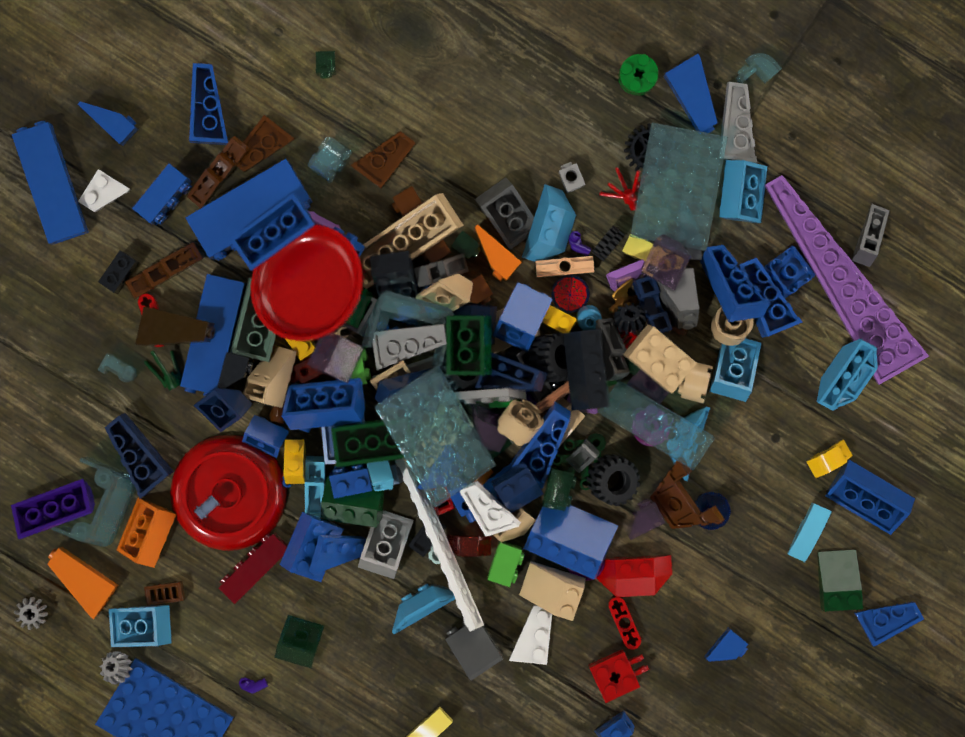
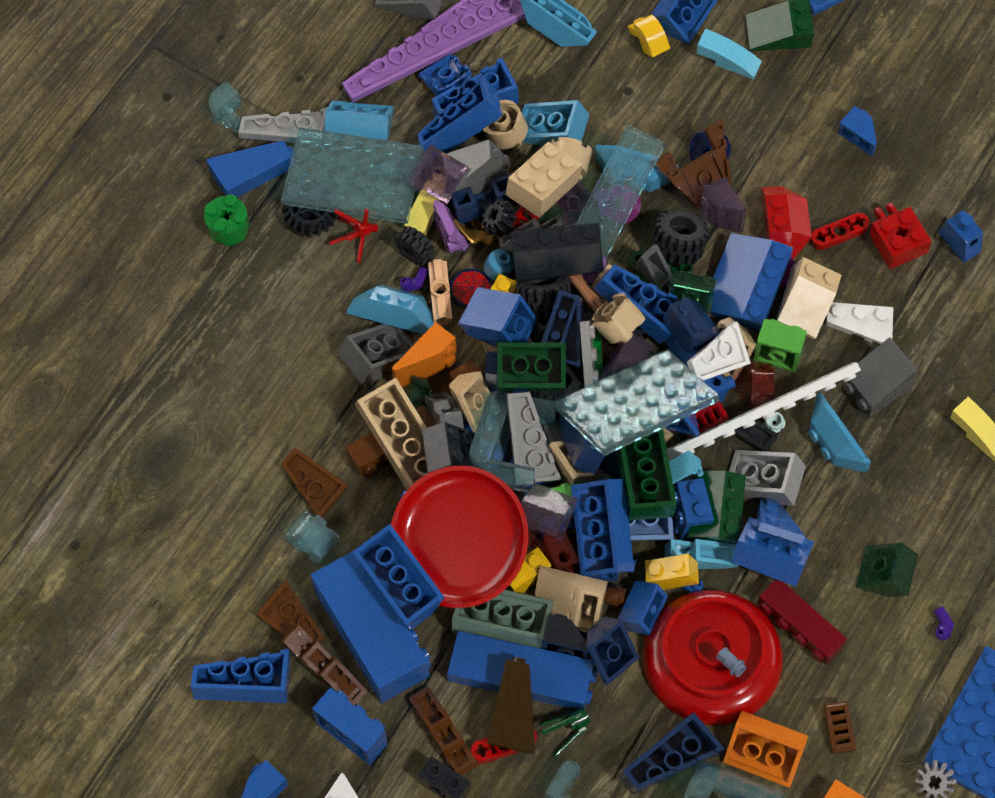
camera: 90 degrees left, 25 degrees down
dark azure slope [109,605,172,647] -> none
clear green bracket [315,51,336,79] -> none
light grey brick [558,162,586,193] -> none

